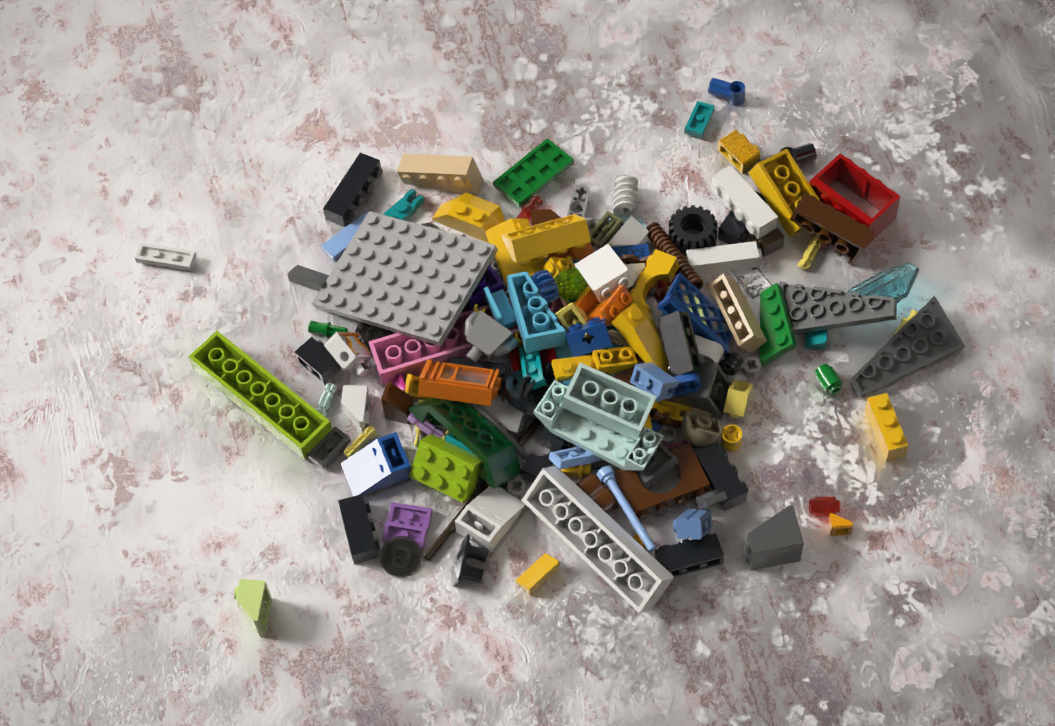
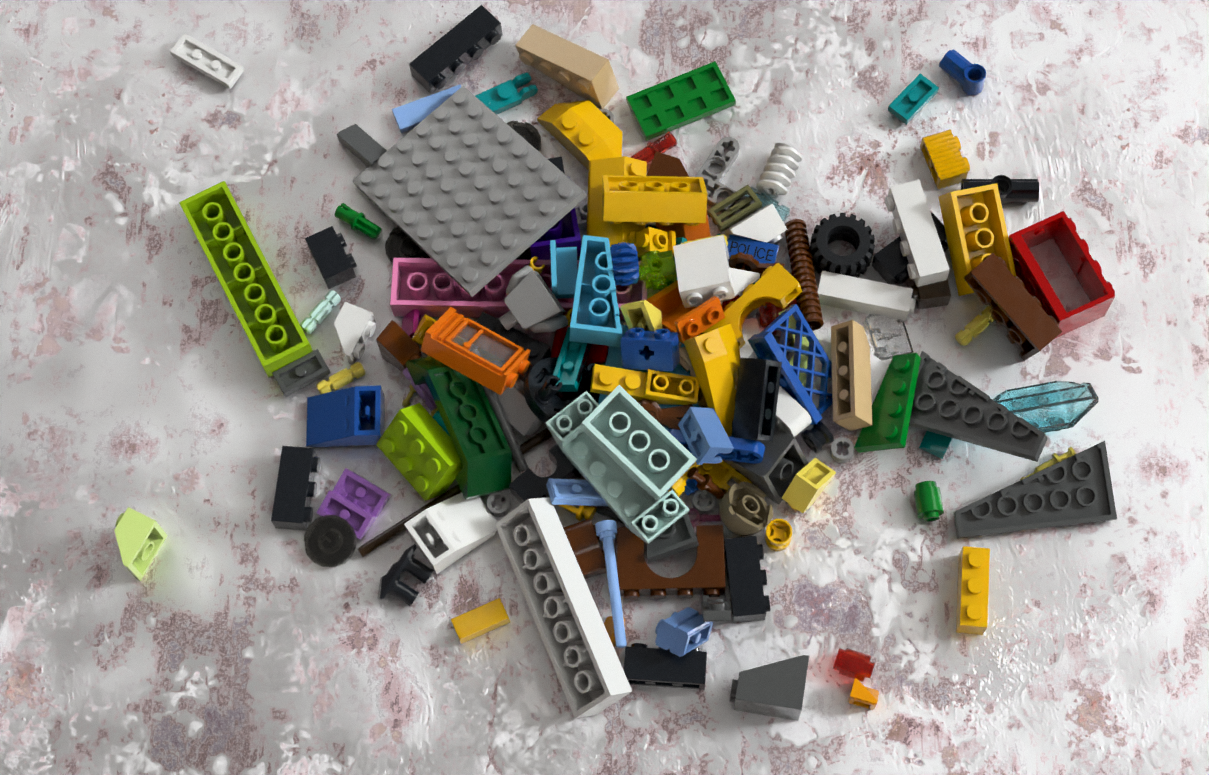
camera: 20 degrees right, 10 degrees up
white torso [324,332,372,376] -> none

